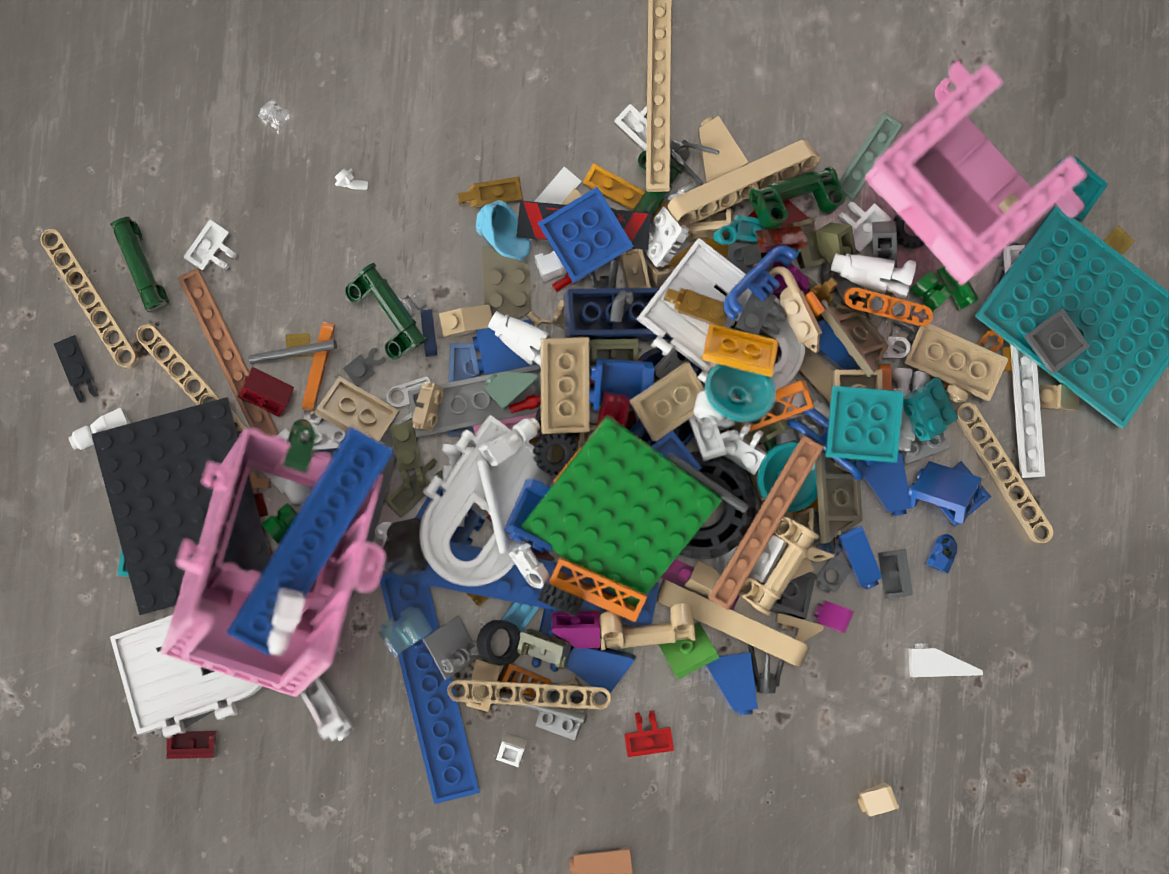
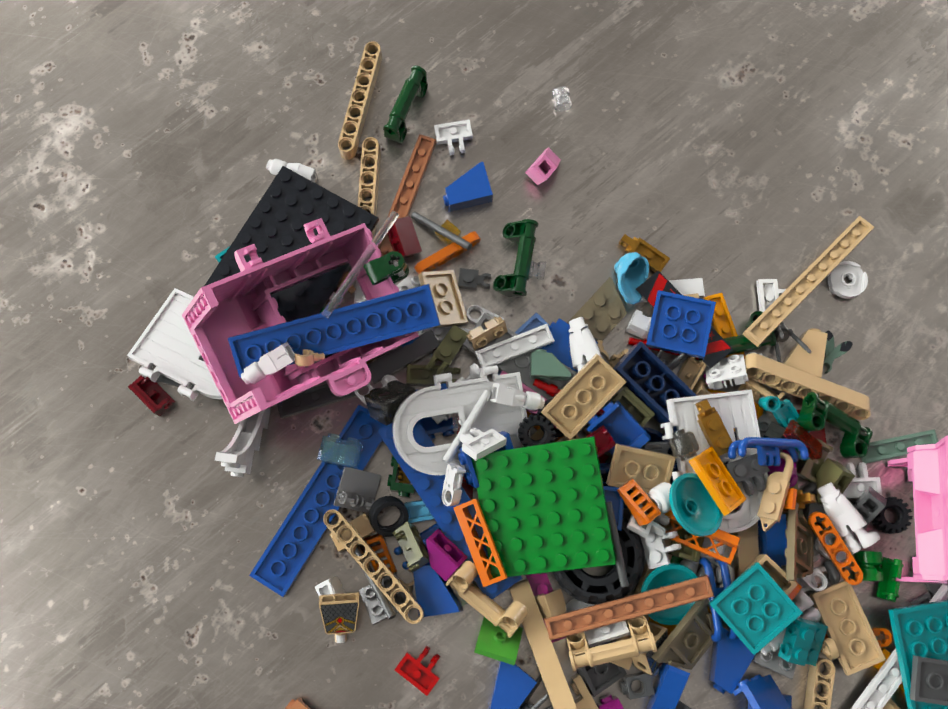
camera: 45 degrees right, 10 degrees down
black hinge [54,335,98,403] -> none
white plate [335,168,368,190] -> none
dark blue piece [420,309,437,357] -> none
tan slope [439,305,493,338] -> none
black tyre [537,583,584,617] -> none
dark grey arm [610,290,634,322] -> none
none -> tan piece [295,349,325,366]
none -> torso [319,592,359,643]
none -> clear bar [321,211,399,319]
none -> dark green bracket [387,455,415,498]
none -> blue slope [443,162,493,212]
none -> white hinge [459,427,507,461]
none -> white tile [475,324,555,368]
none -> bright pink slope [525,147,561,185]
none -> orange slope [617,479,661,526]
none -> clear smoke head [668,429,699,461]
none -> sand green piece [823,330,853,374]
none -> white plate [828,261,868,299]

